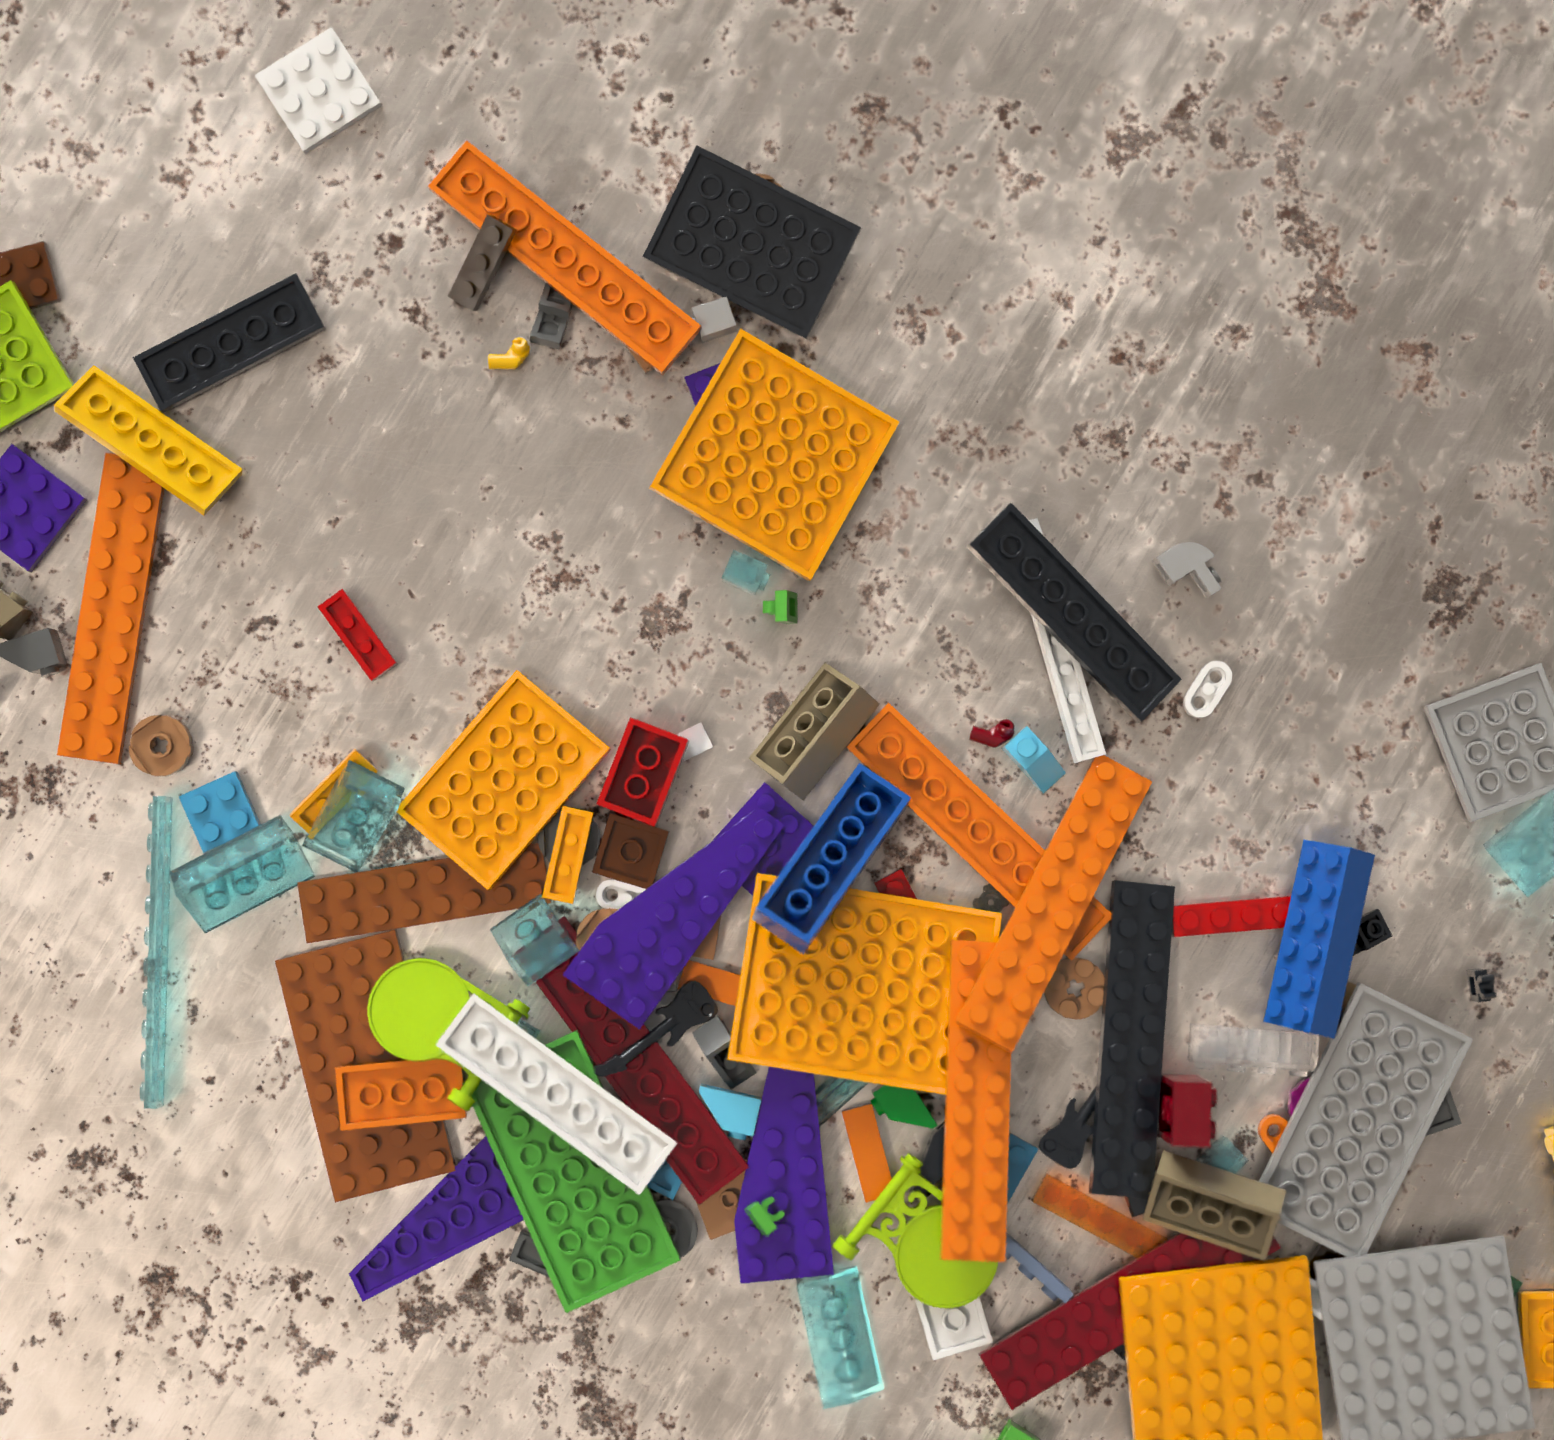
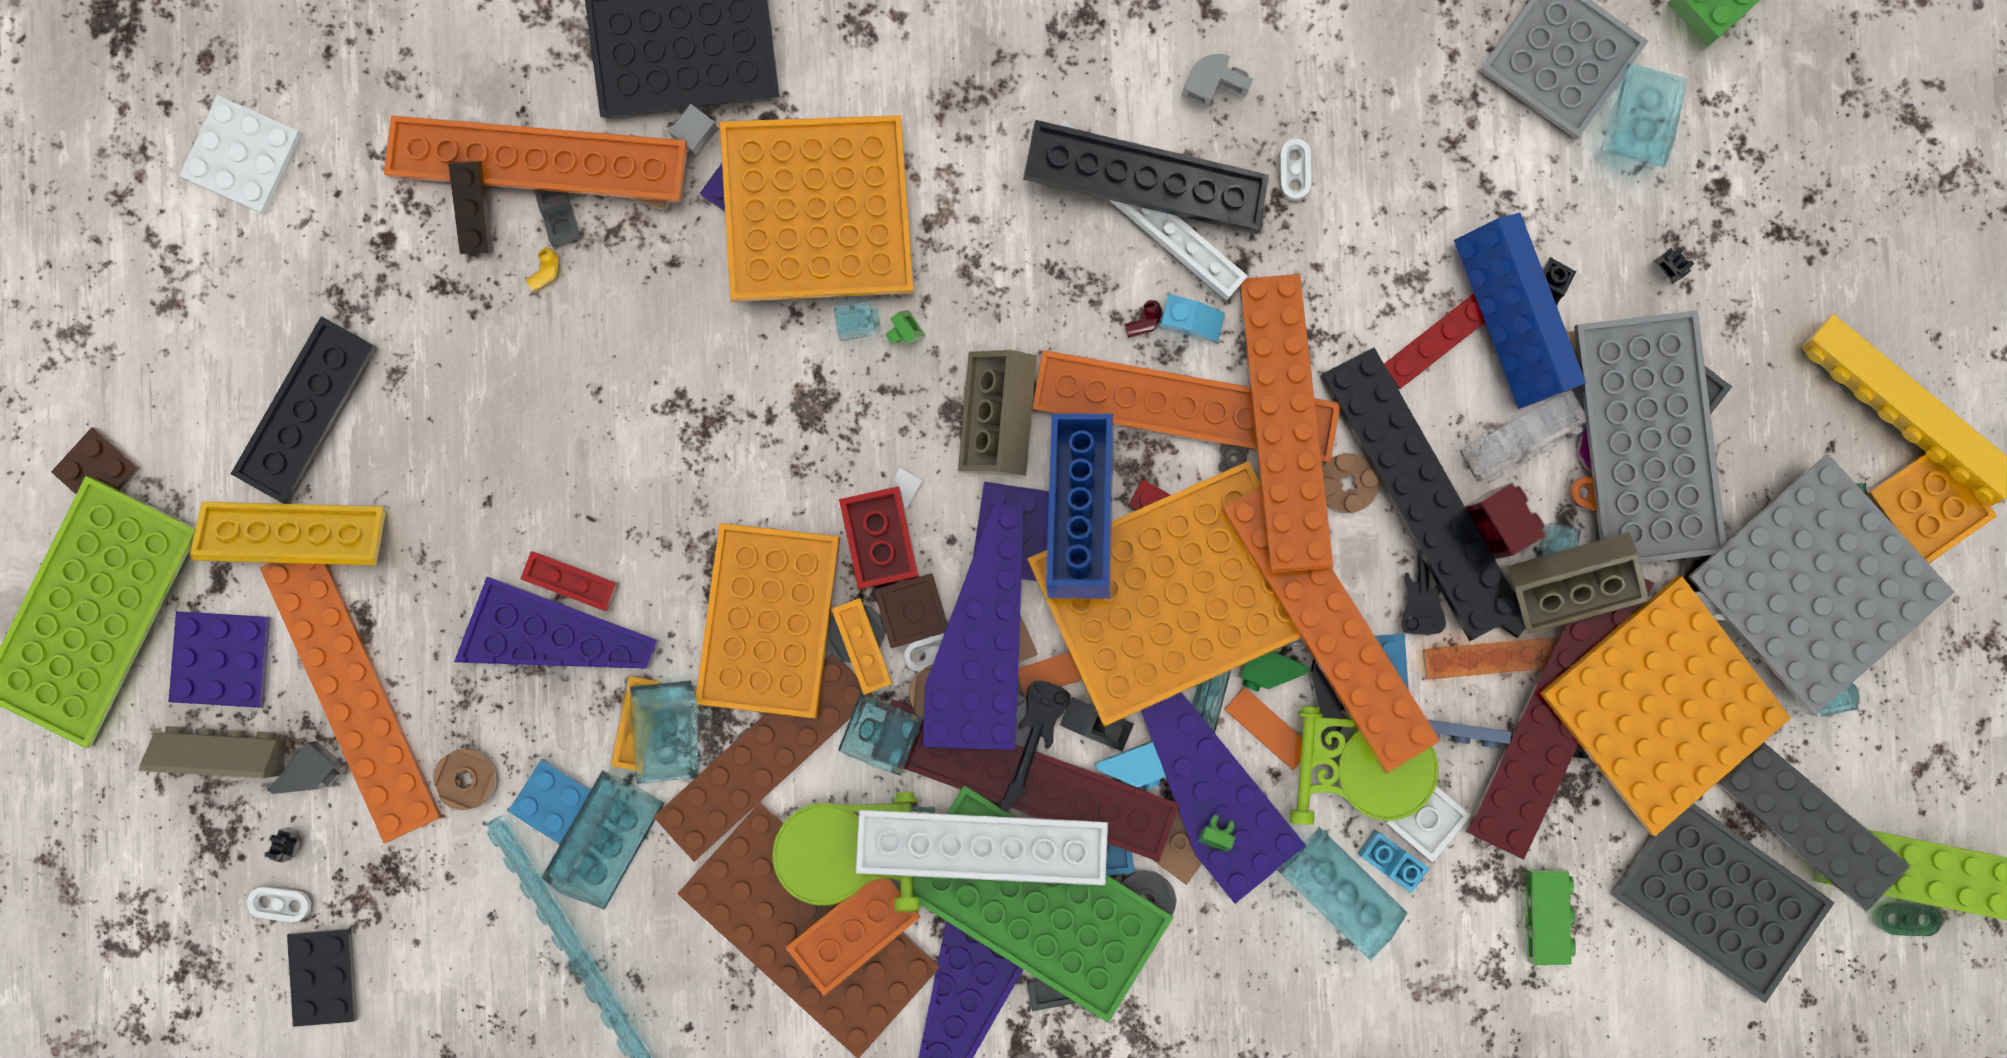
camera: 35 degrees left, 0 degrees up
none -> dark purple wing [454,577,659,669]
none -> medium azure slope [1358,830,1429,893]

